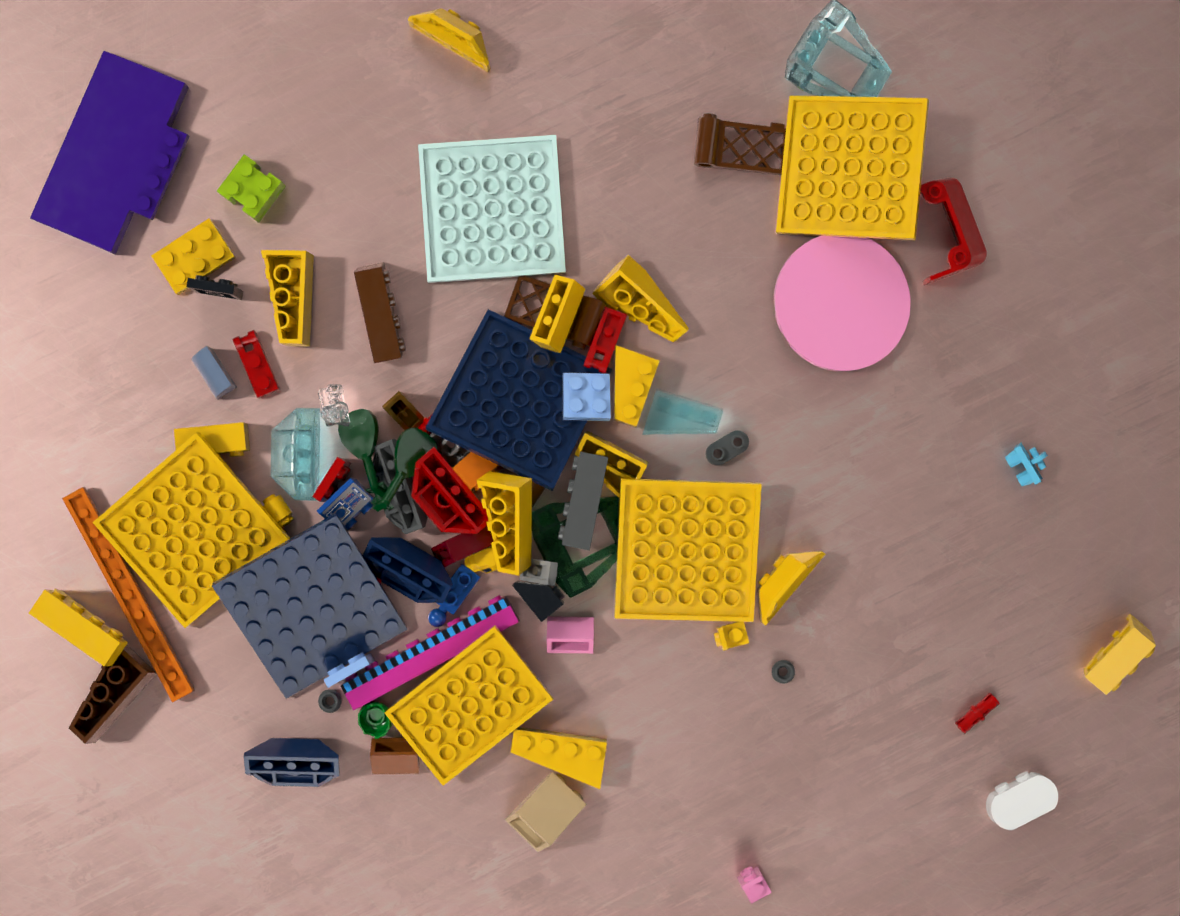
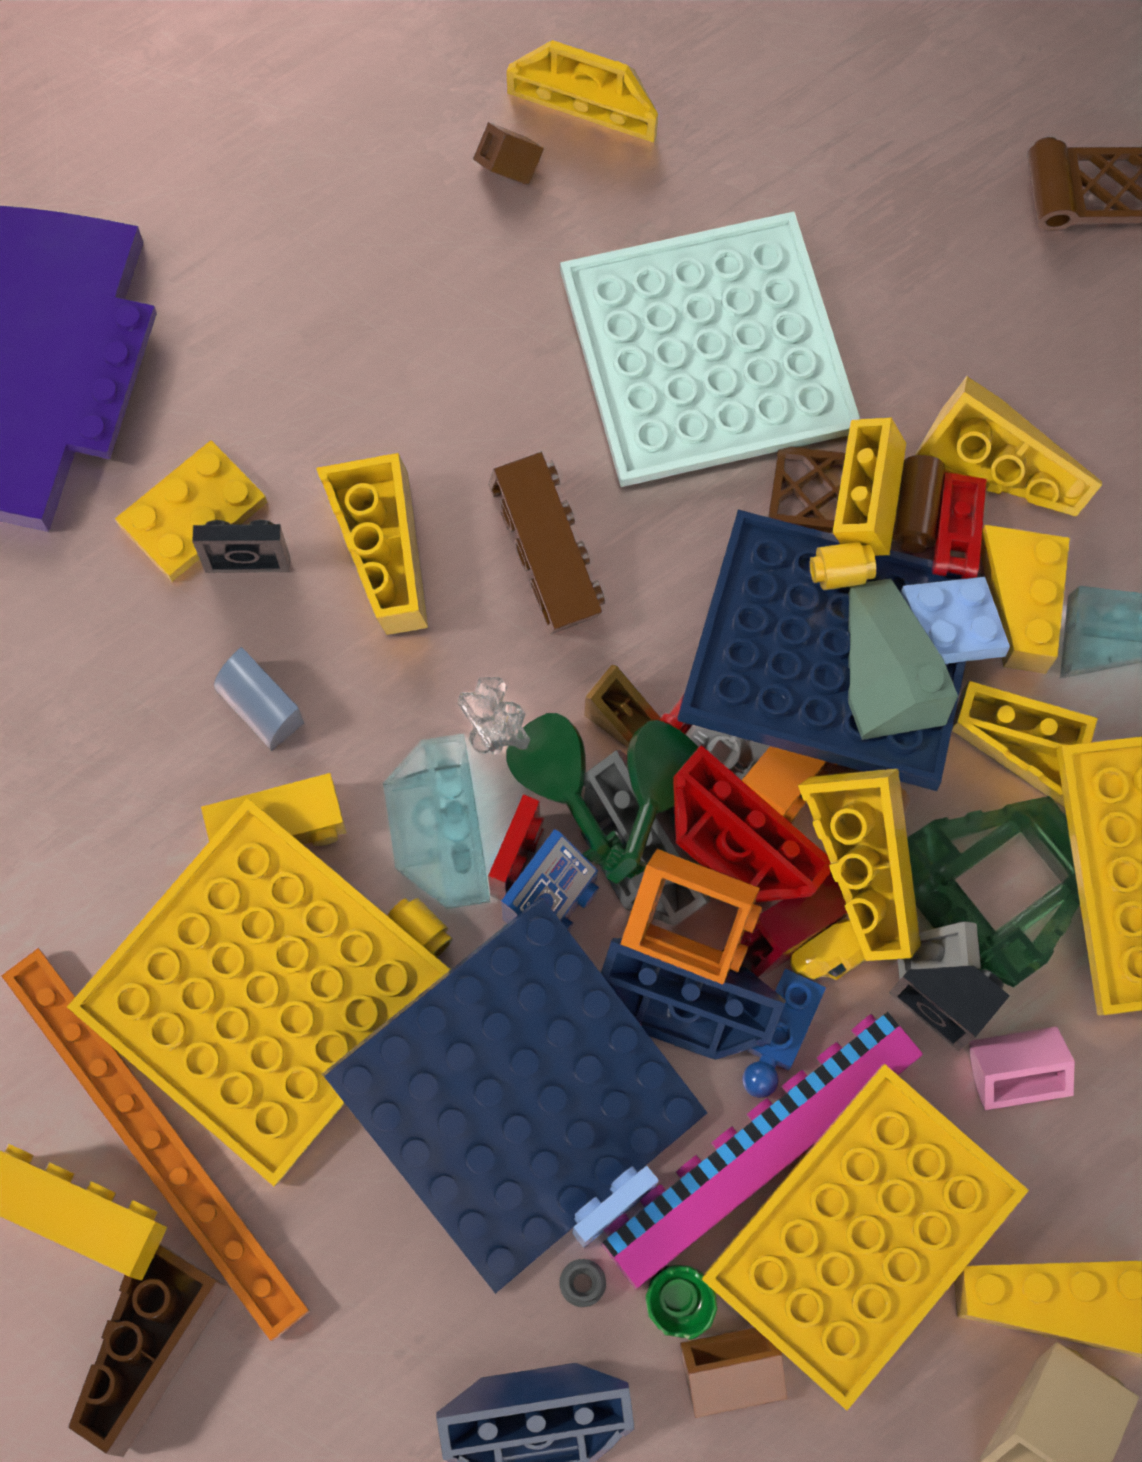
camera: 10 degrees left, 15 degrees down
lime piece [217,154,286,223] -> none
red plate [233,330,280,398] -> none
dark grey wedge [558,452,608,551] -> none
none -> reddish brown panel [473,122,544,185]
none -> orange window [620,849,762,985]
none -> yellow brick [810,542,876,590]
none -> sand green wedge [848,579,958,740]

